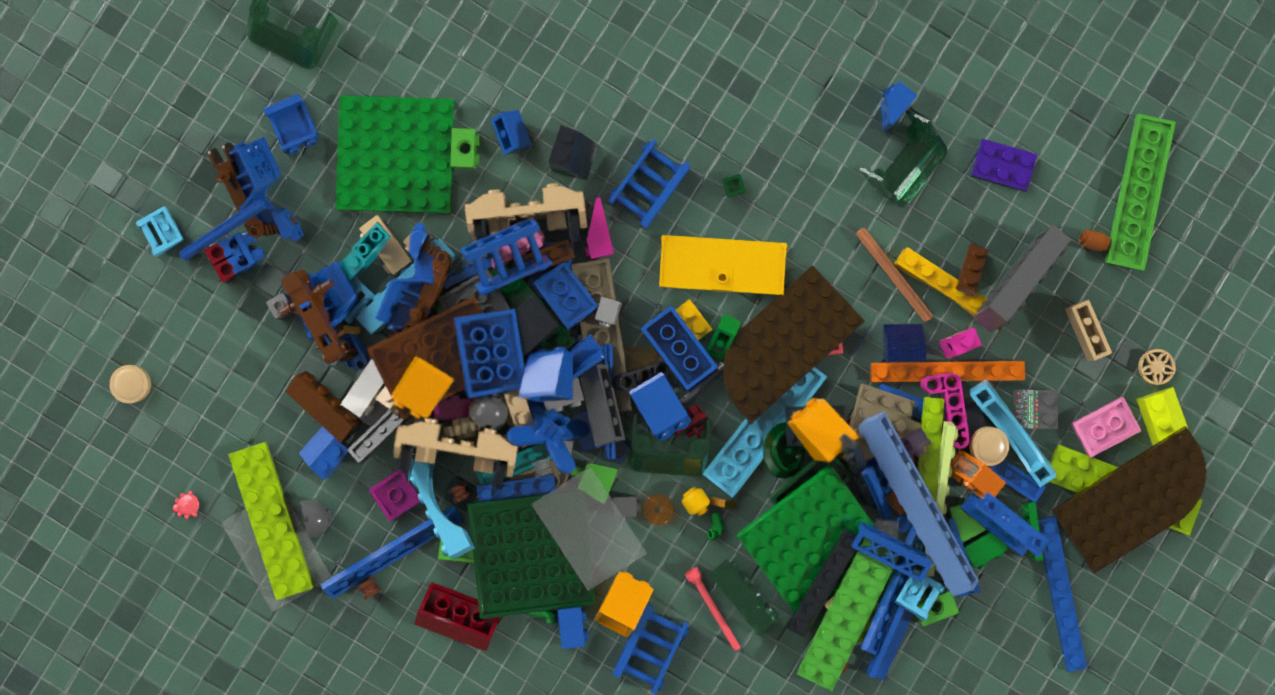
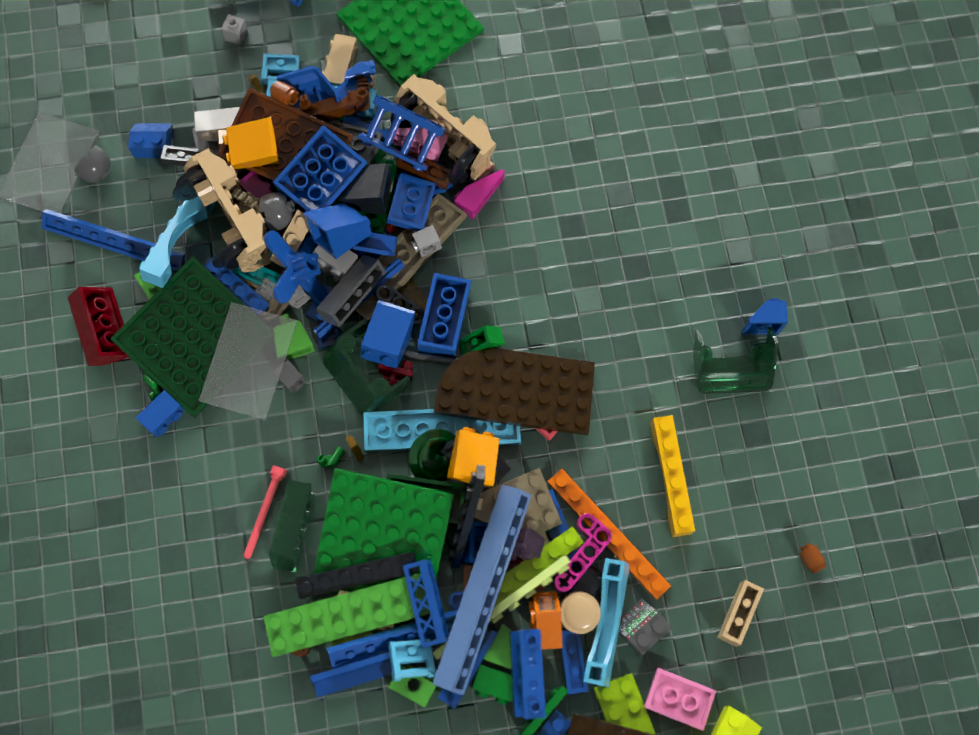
camera: 45 degrees right, 15 degrees down
coral piece [173,491,199,519] -> none
lime plate [228,442,314,601] -> none
piece [278,261,370,371] -> none
reddish brown brick [285,371,362,443] -> none
teal slope [340,222,391,282] -> none
copper wheel [357,576,382,600] -> none
magenta plate [369,469,421,522] -> none
copper wheel [448,482,471,504] -> none
bright green brick [451,128,480,170] -> none
blue brick [491,110,532,155] -> none
black slope [548,125,599,181] -> none
light orange slope [593,571,654,638] -> none
blue fence [608,139,691,230] -> none
blue fence [613,602,690,695] -> none
clear orange piece [643,494,674,525] -> none
yellow door [659,235,787,295] -> none
yellow plate [675,299,713,340] -> none
yellow head [681,487,710,516] -> none
dark green plate [722,174,746,198] -> none
nougat axle [856,227,933,322] -> none
blue axle [862,466,892,520] -> none
clear panel [873,519,899,539] -> none
clear blue slope [883,324,926,363] -> none
dark pink torso [939,327,982,358] -> none
reddish brown plate [955,243,989,297] -> none
dark purple plate [971,139,1038,192] -> none
dark grey brick [973,224,1071,332] -> none
bright green plate [1105,114,1176,271] -> none
tan wheel [1138,349,1176,385] -> none
none -> dark orange brick [270,81,299,105]

